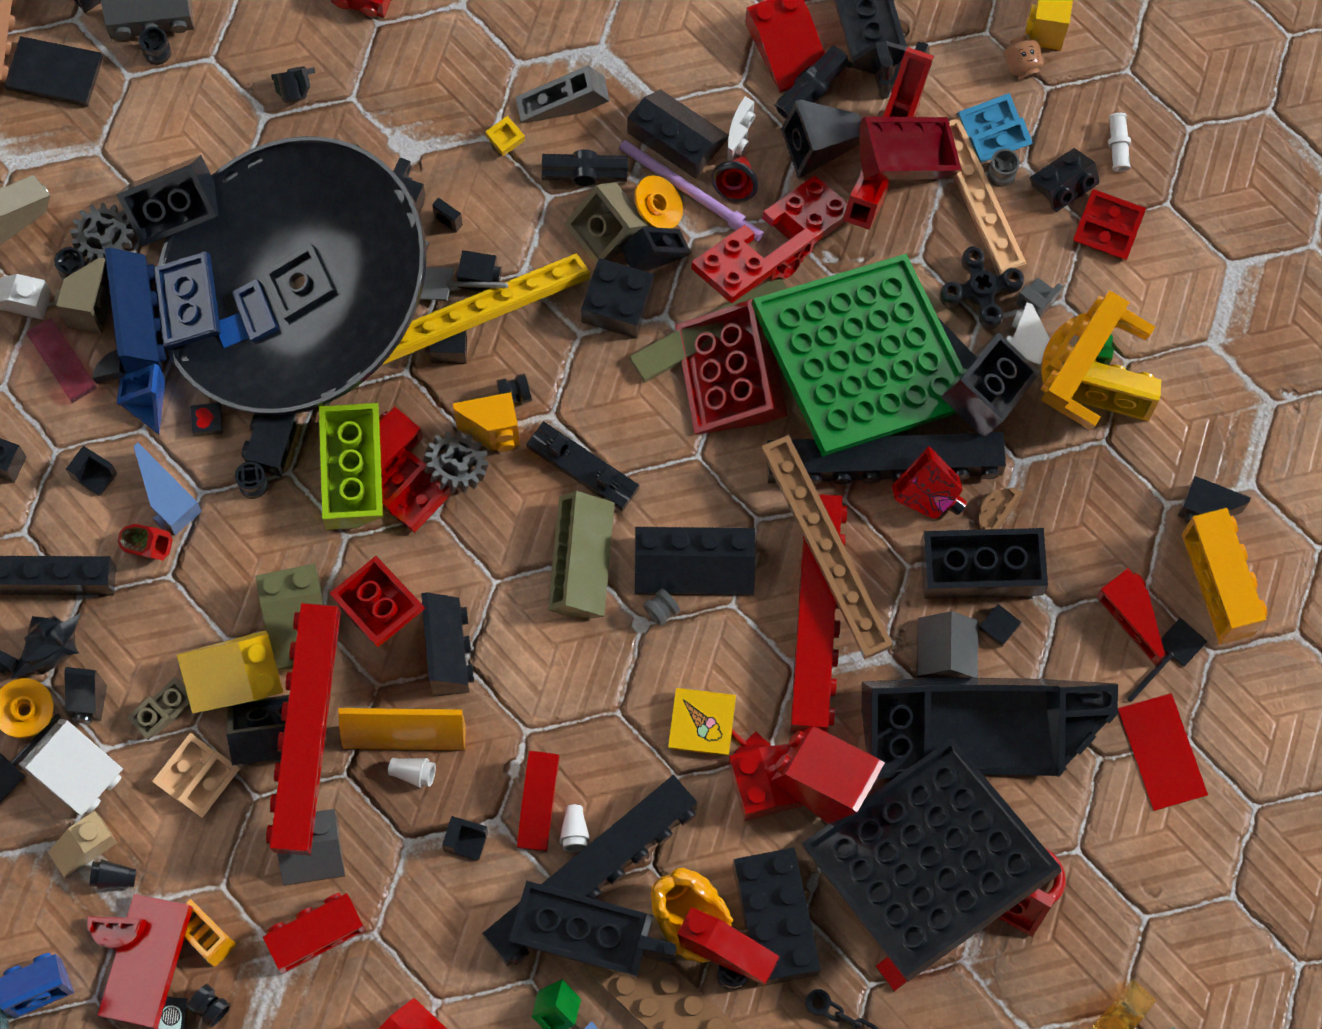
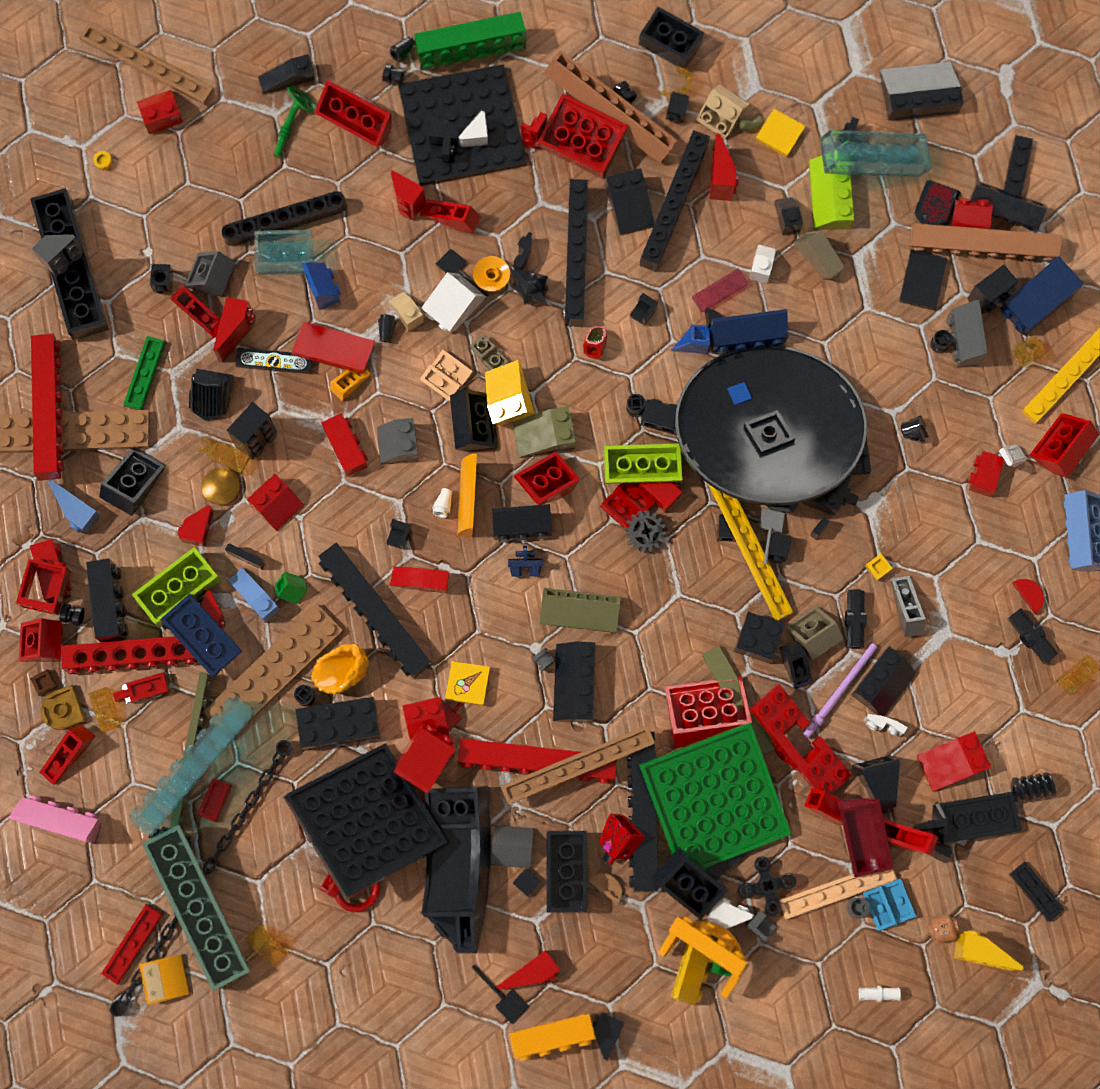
camera: 90 degrees right, 5 degrees up
black wheel [54,247,87,280] -> none
dark tan slope [54,258,111,334] -> none
black slope [64,667,107,724] -> none
dark grey gear [70,203,135,263] -> none
tile [87,916,147,950] -> none
black slope [116,155,218,246] -> none
medium blue slope [133,442,202,535] -> none
tile [154,251,221,350] -> none
black wheel [186,983,231,1028] -> none
black tile [190,403,223,436] -> none
tile [232,279,279,342] -> none
red brick [266,603,341,856] -> none
light orange slope [452,392,520,452] -> none
black wheel [496,373,532,404] -> none
black hinge [509,880,676,978] -> none
black hinge [526,421,640,511] -> none
white cone [559,804,590,853] -> none
light orange dish [634,175,683,228] -> none
red slope [677,907,779,985] -> none
red hat [712,156,759,202] -> none
black piece [774,45,850,119] -> none
black bracket [1029,148,1100,212] -> none
red slope [1073,189,1147,261] -> none
red sticker [1118,693,1208,811] -> none
none -> dark blue hips [508,546,543,577]

